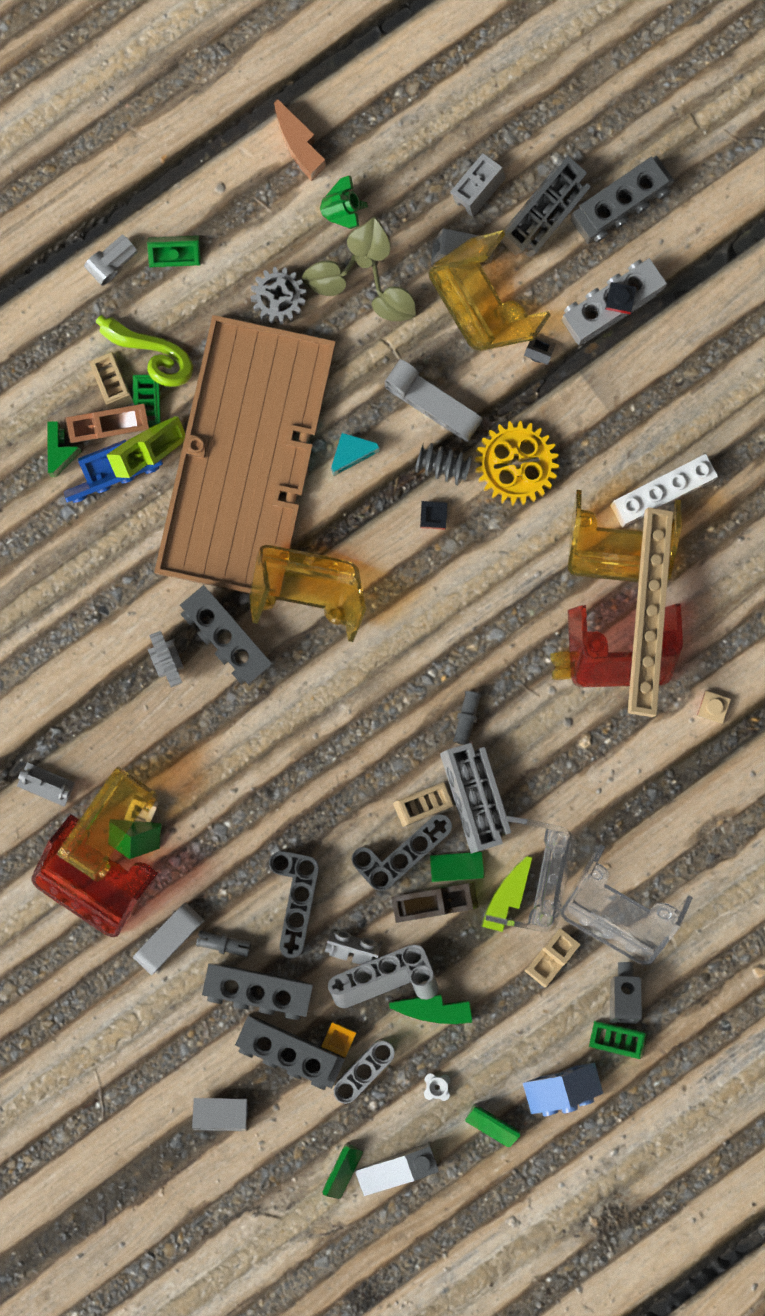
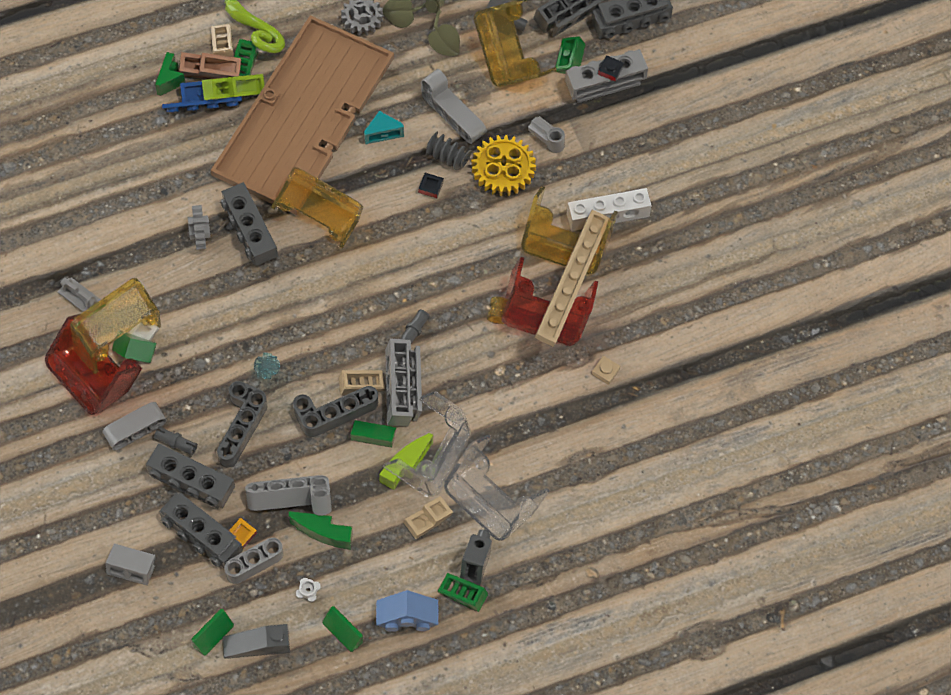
camera: 15 degrees right, 20 degrees down
light grey hinge [325,930,381,965] -> none
dark brown slope [391,882,479,923] -> none
black plate [524,335,556,365] -> none
none -> clear light blue gear [254,352,280,379]
none -> light grey piece [528,116,565,153]
none -> green slope [555,36,586,74]

